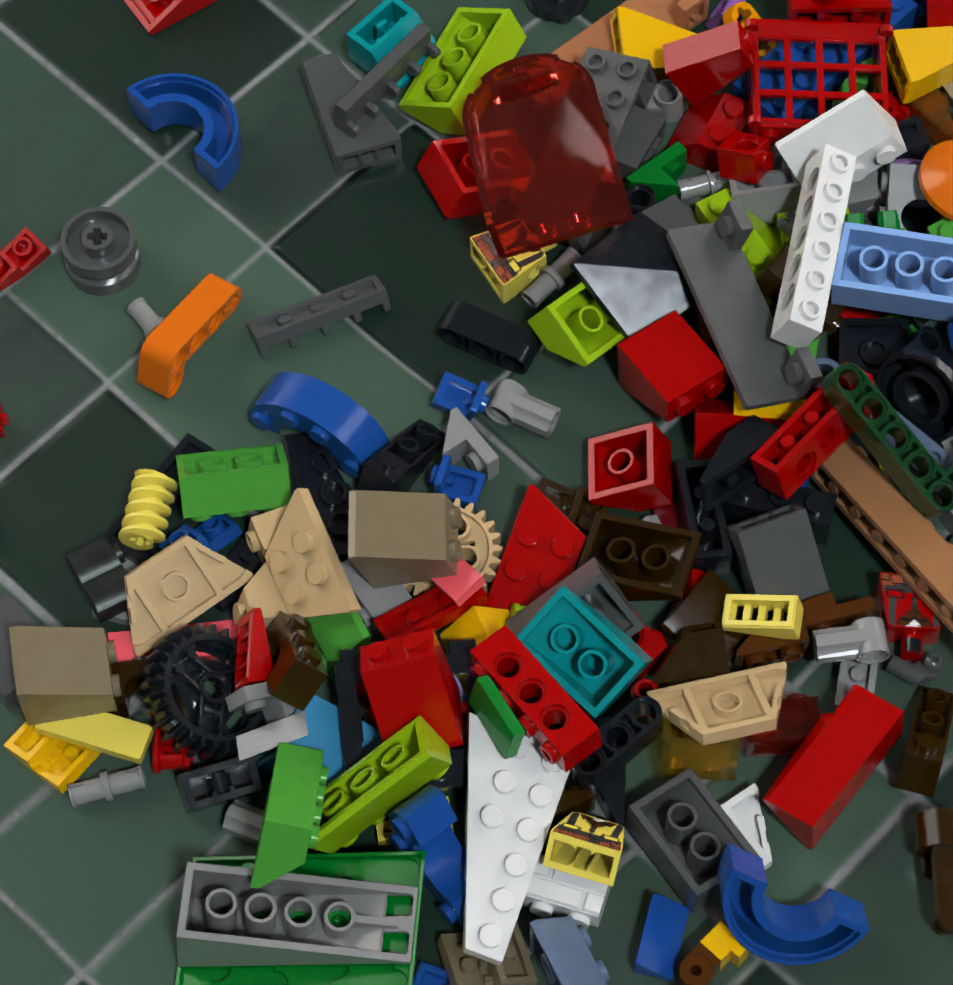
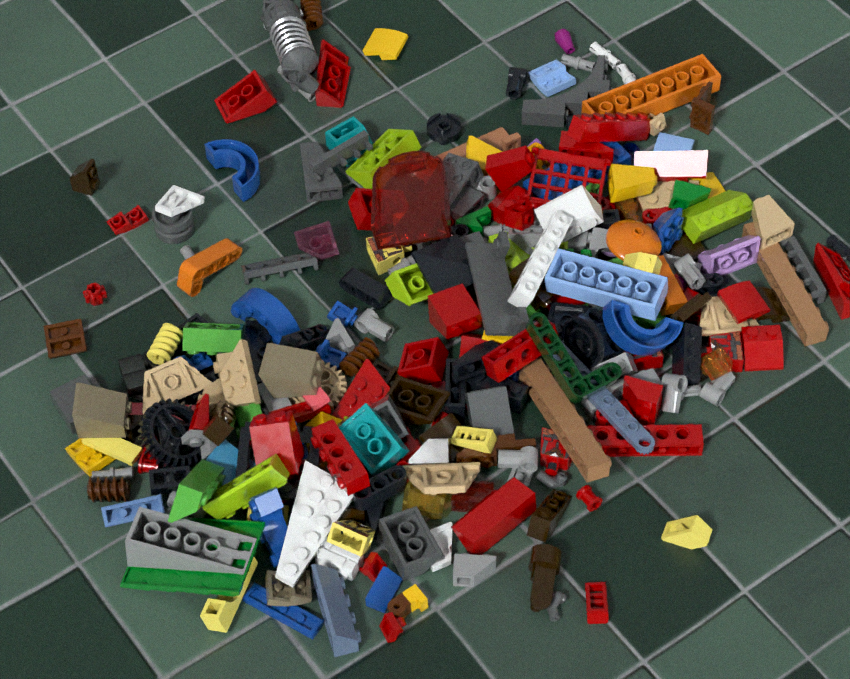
camera: 10 degrees right, 10 degrees down
light grey sticker [236,710,308,761] -> none
green tile [468,675,525,759] -> none
blue brick [718,843,869,965] -> none
none -> reddish brown piece [87,476,131,503]
none -> medium blue slope [101,494,165,528]
none -> white wing [155,185,205,217]
none -> clear pink slope [294,221,339,260]
none -> reddish brown piece [339,337,380,377]
none -> red tile [359,552,387,582]
none -> light grey slope [453,553,496,587]

